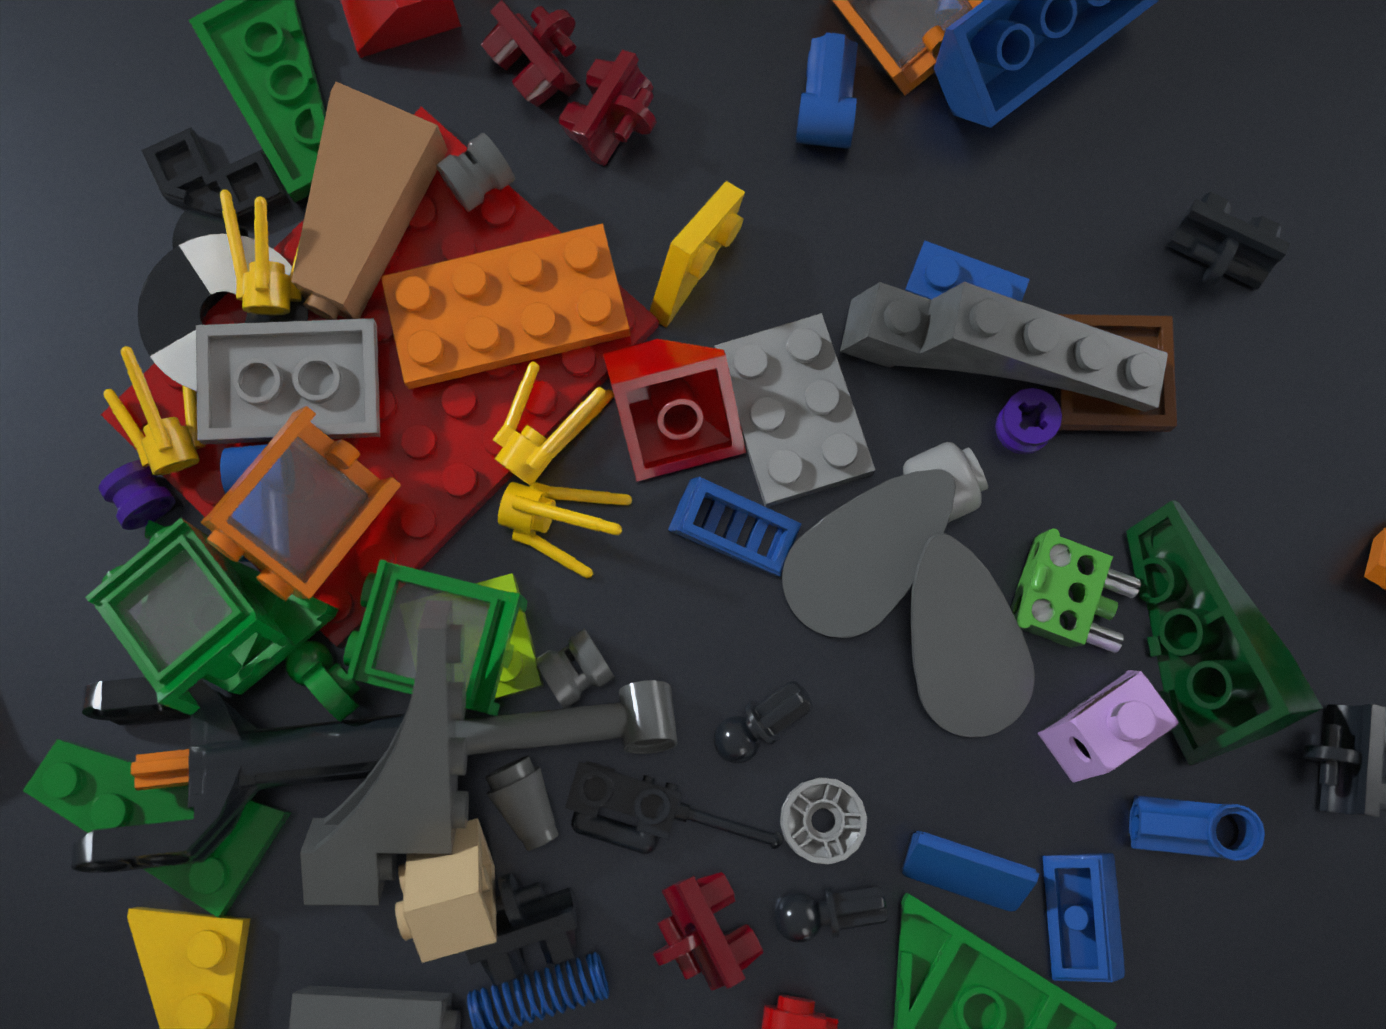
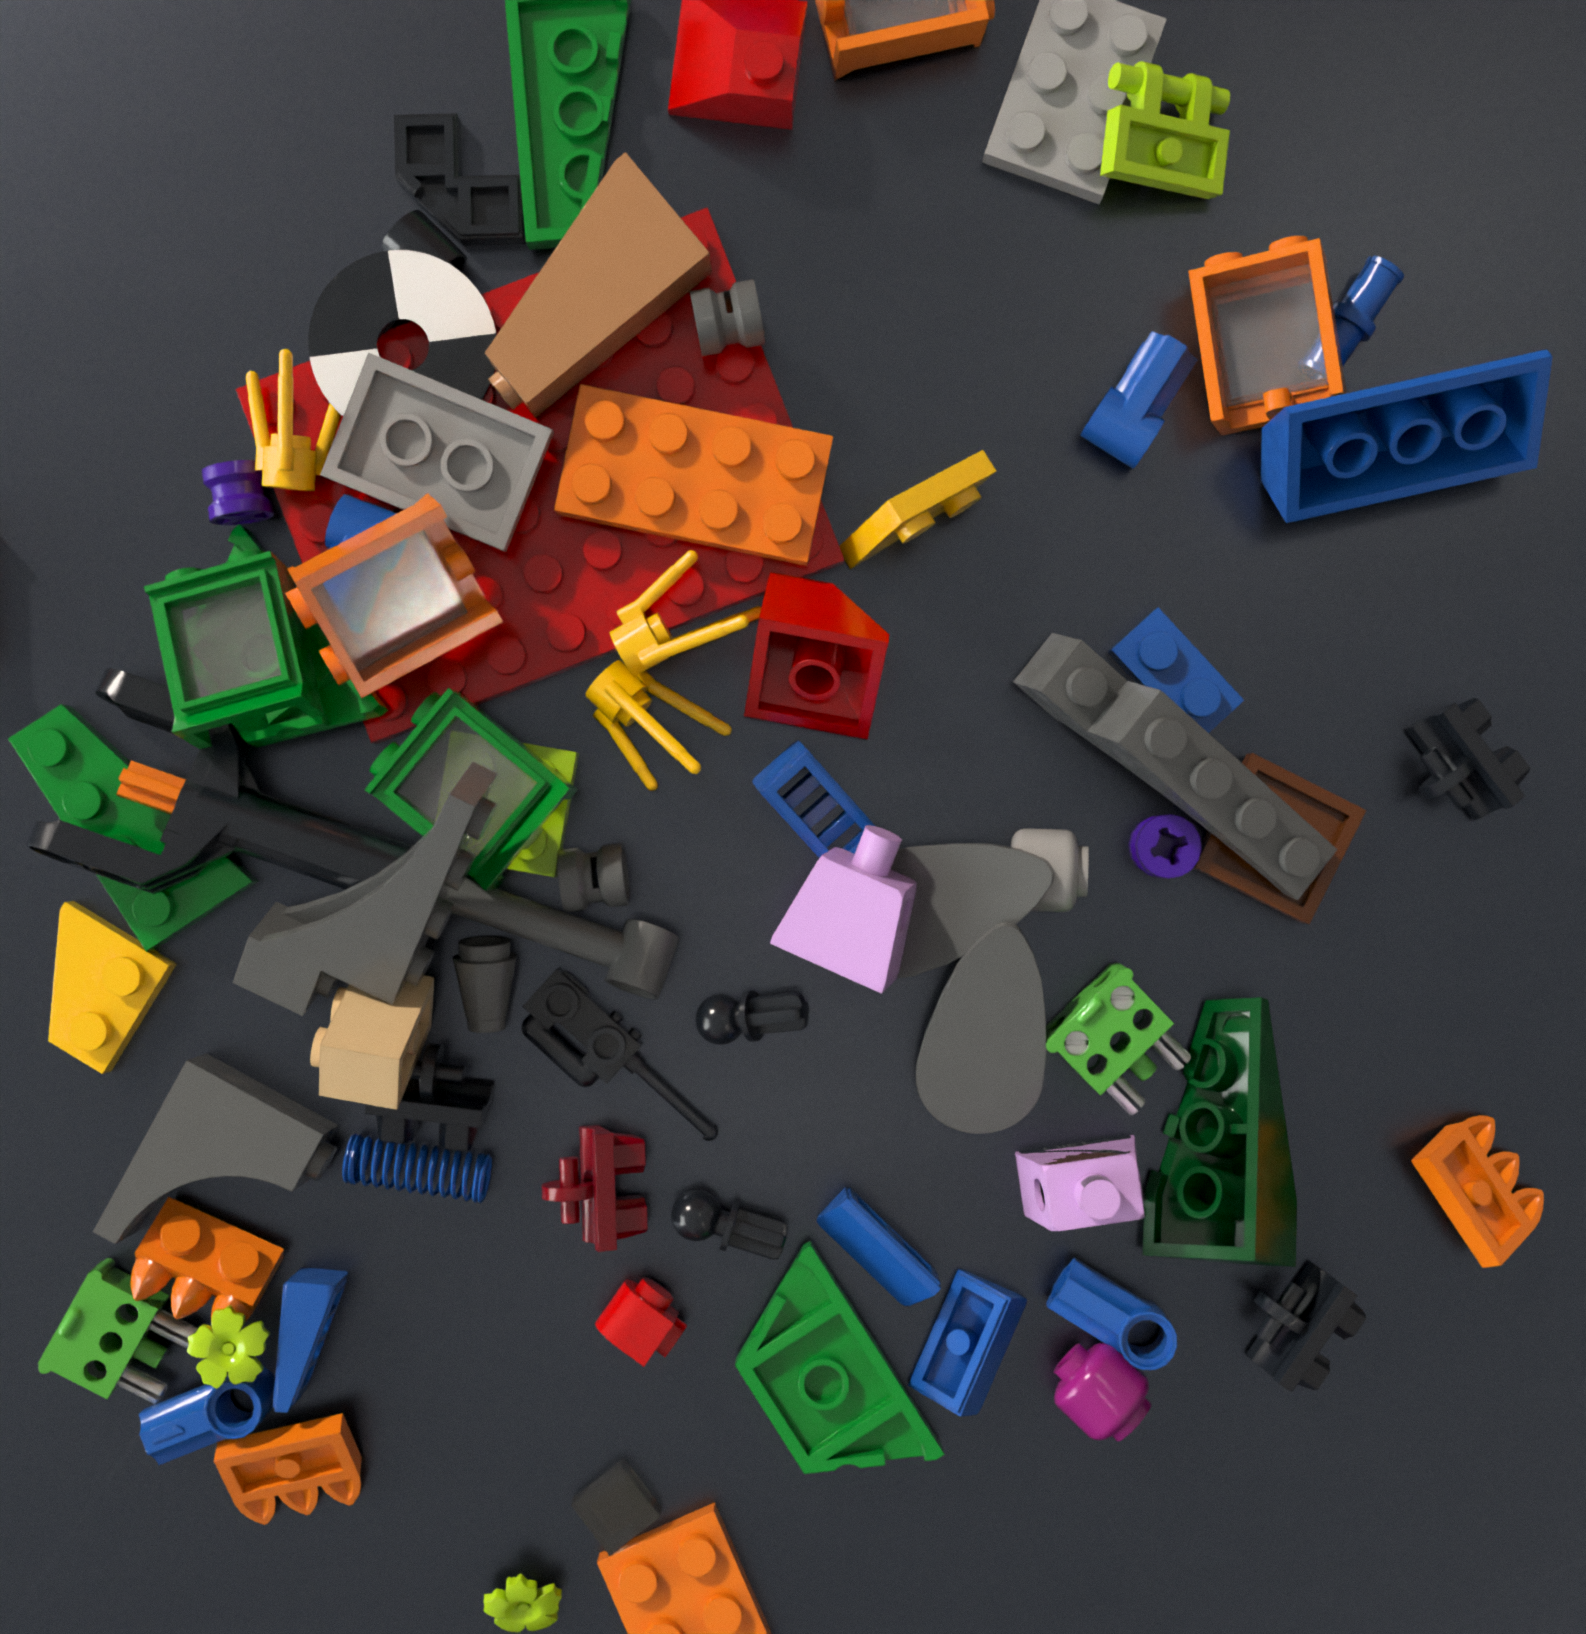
camera: 25 degrees right, 10 degrees up
yellow plant [220,190,302,315] -> none
green plate [285,640,361,722] -> none
dark red hips [481,0,581,107] -> none
dark red hips [559,50,657,166] -> none
light grey plate [715,313,875,508] -> none
light grey wheel [780,778,867,864] -> none
none -> lavender torso [770,825,917,994]
none -> magenta head [1054,1342,1151,1441]

